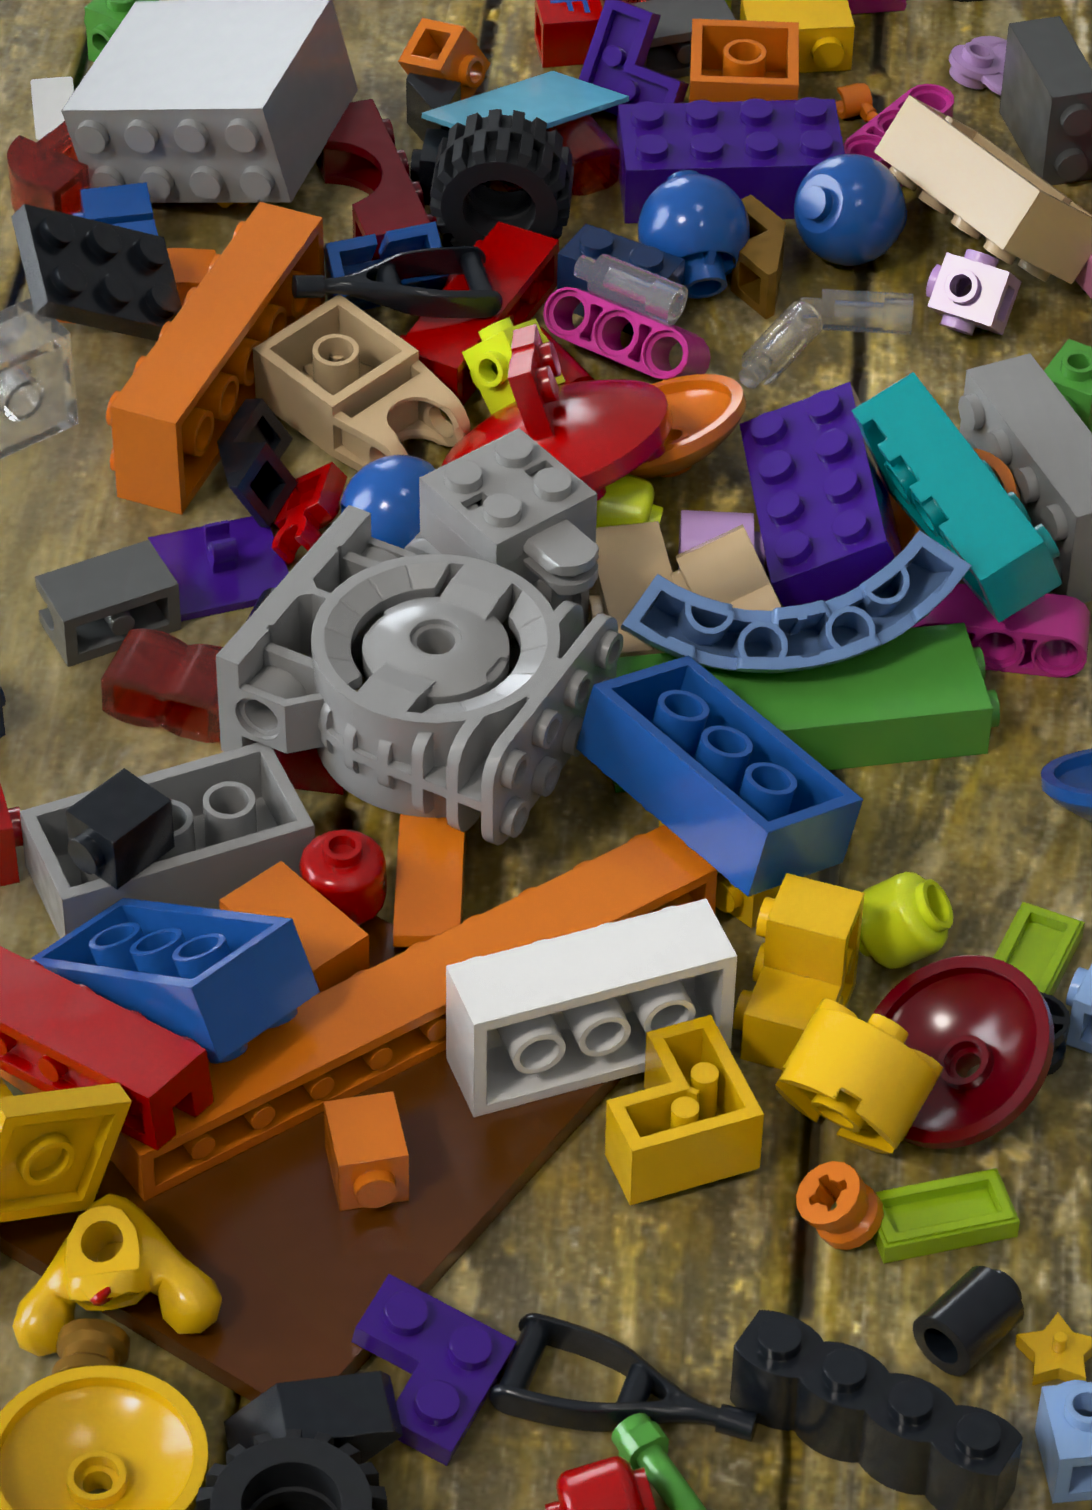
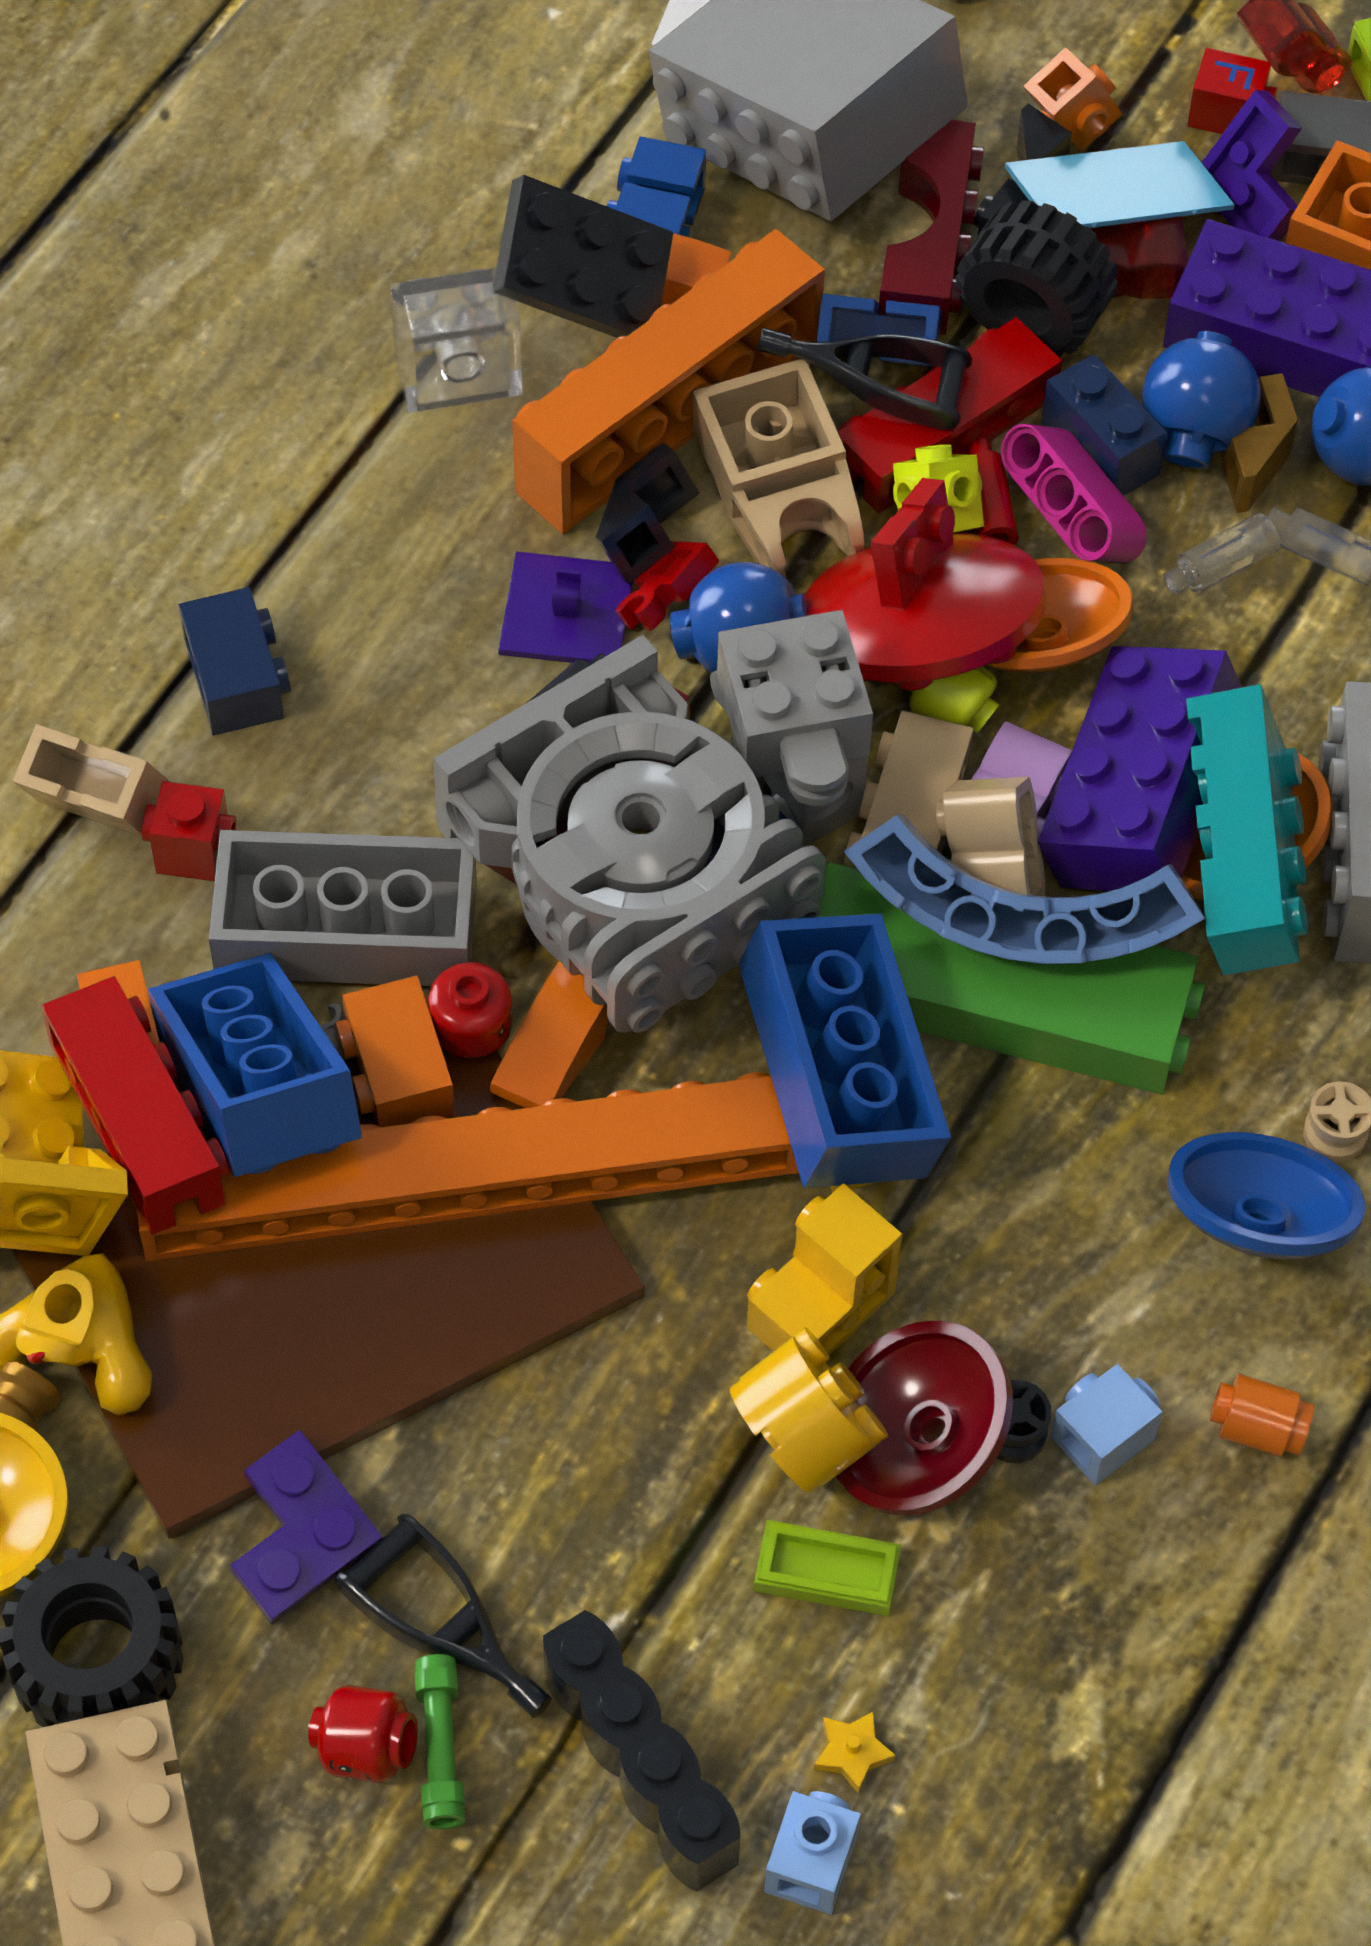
camera: 25 degrees right, 15 degrees up
clear red brick [7,121,90,215] -> none
dark grey brick [35,540,182,667] -> none
black brick [66,768,175,890] -> none
clear red brick [101,629,223,743] -> none
black slope [224,1371,403,1464] -> none
orange brick [324,1091,409,1211] -> none
white brick [446,899,737,1117] -> none
clear cylinder [574,253,688,325] -> none
yellow brick [605,1014,764,1206] -> none
orange wheel [796,1161,884,1250] -> none
neon yellow head [859,872,954,969] -> none
dark pink beam [911,583,1091,678] -> none
black brick [913,1266,1024,1376] -> none
lime tile [993,902,1085,996] -> none

